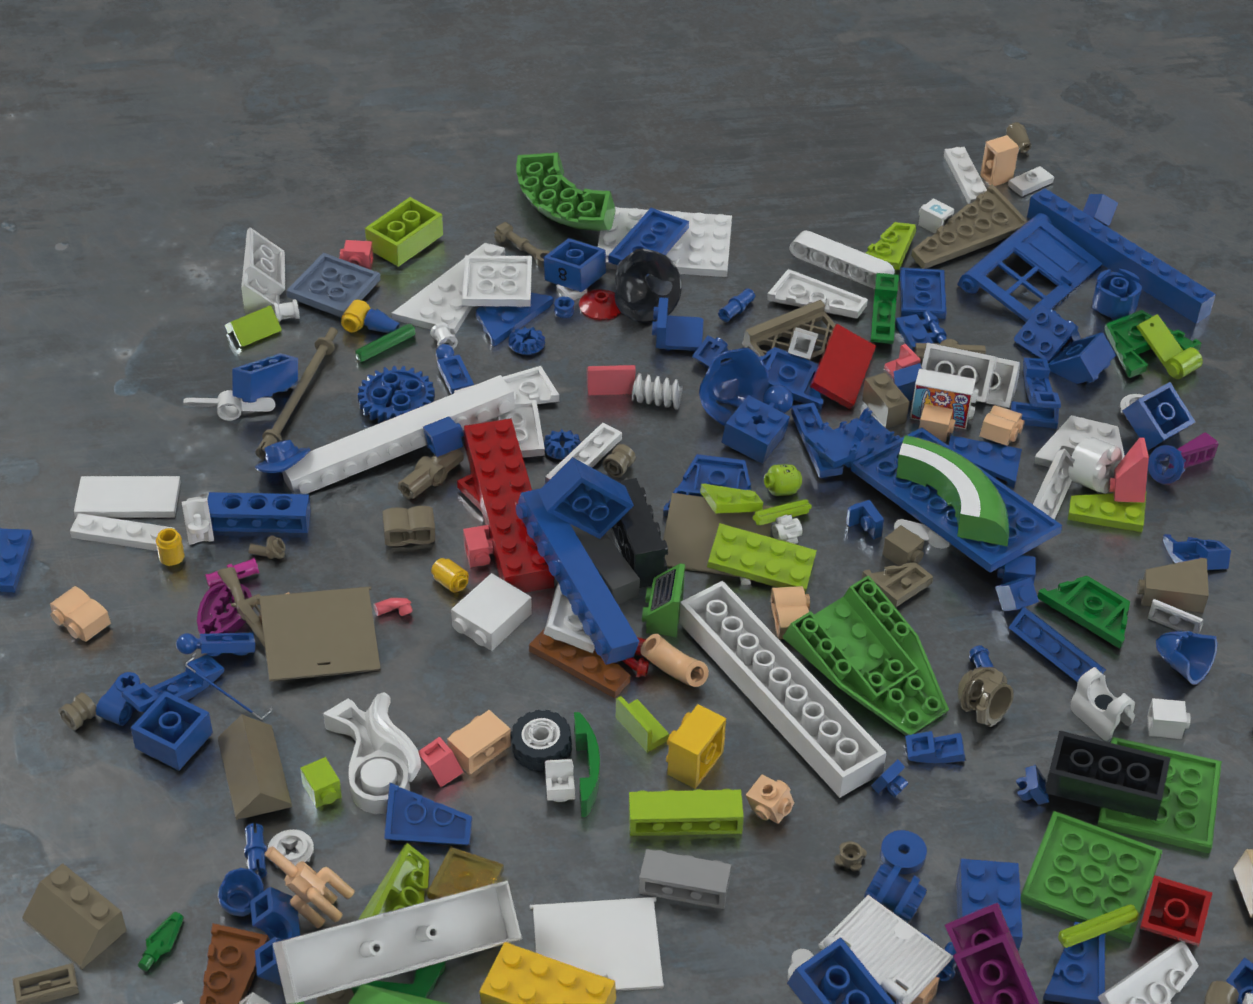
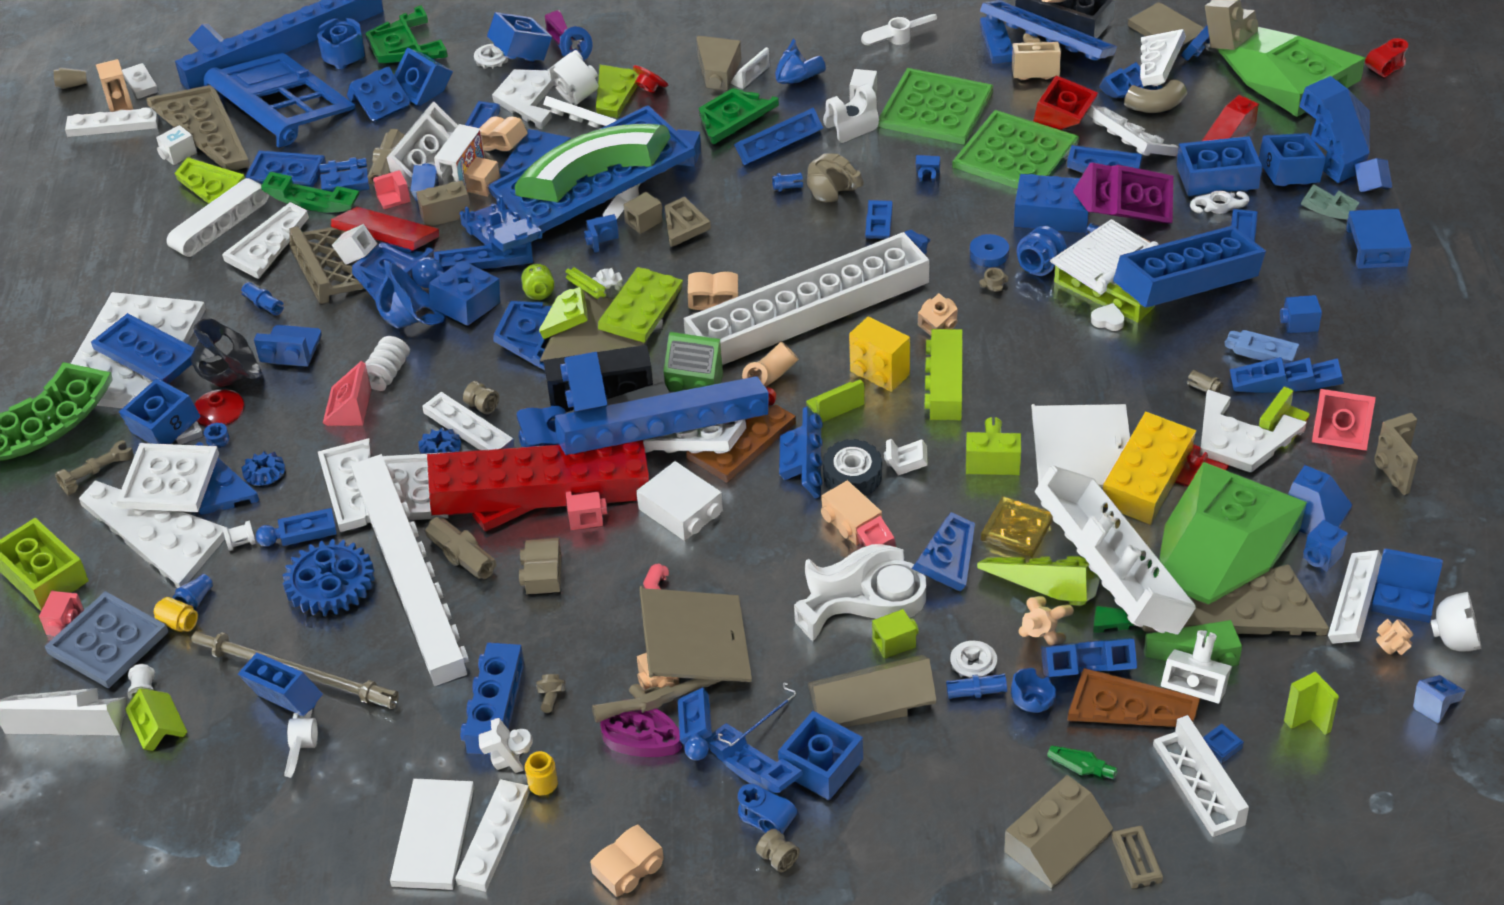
camera: 80 degrees left, 0 degrees up
dark pink pin [205,558,259,588] -> none
blue hat [255,440,311,473] -> none
green axle [355,324,416,362] -> none
blue brick [423,416,464,457] -> none
yellow brick [431,558,469,593] -> none
green slope [574,712,600,817] -> none
light grey brick [639,849,731,909] -> none
blue bracket [692,335,728,368] -> none
bright green wedge [782,575,949,736] -> none
blue brick [995,577,1039,611] -> none
blue slope [1023,358,1061,409] -> none
black brick [1045,730,1171,821] -> none
lime axle [1058,904,1139,948] -> none
coral slope [1109,438,1149,503] -> none
lime door [1136,314,1203,379] -> none
blue slope [1163,534,1231,570] -> none
none -> red piece [633,65,669,93]
none -> blue bracket [779,406,823,499]
none -> lime brick [966,417,1021,475]

